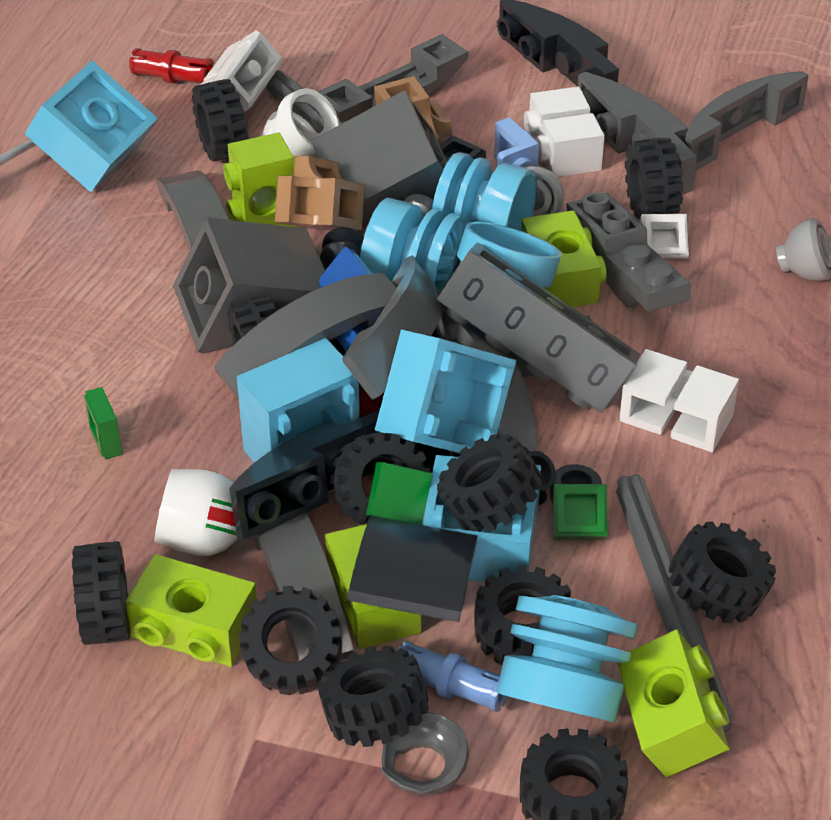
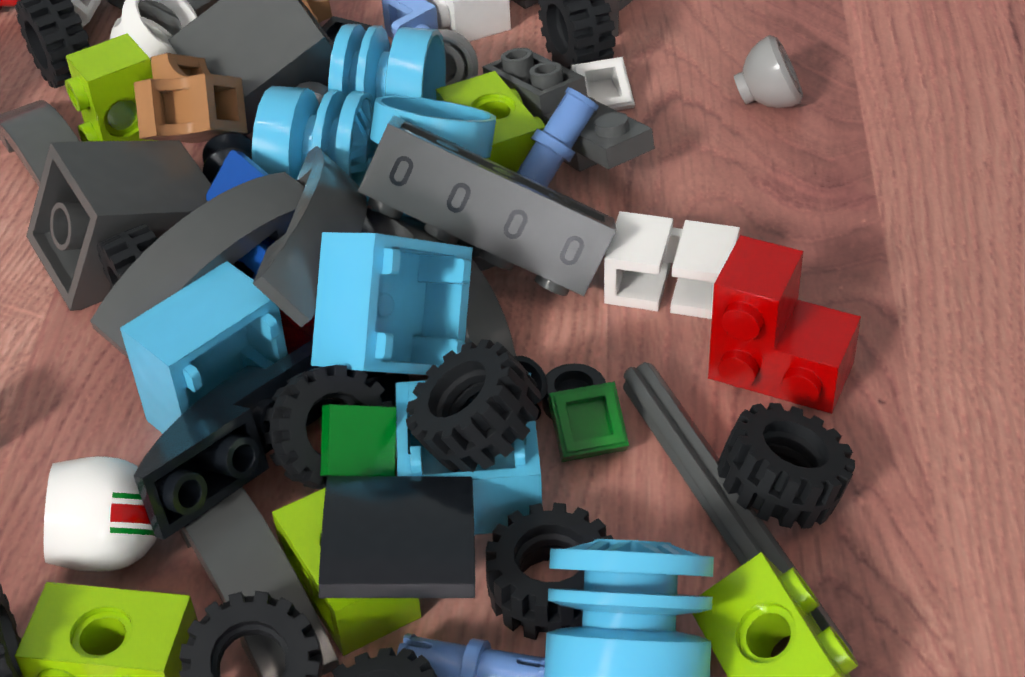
camera: 10 degrees left, 0 degrees up
none -> medium blue pin [516,87,599,187]
none -> red brick [708,235,861,414]

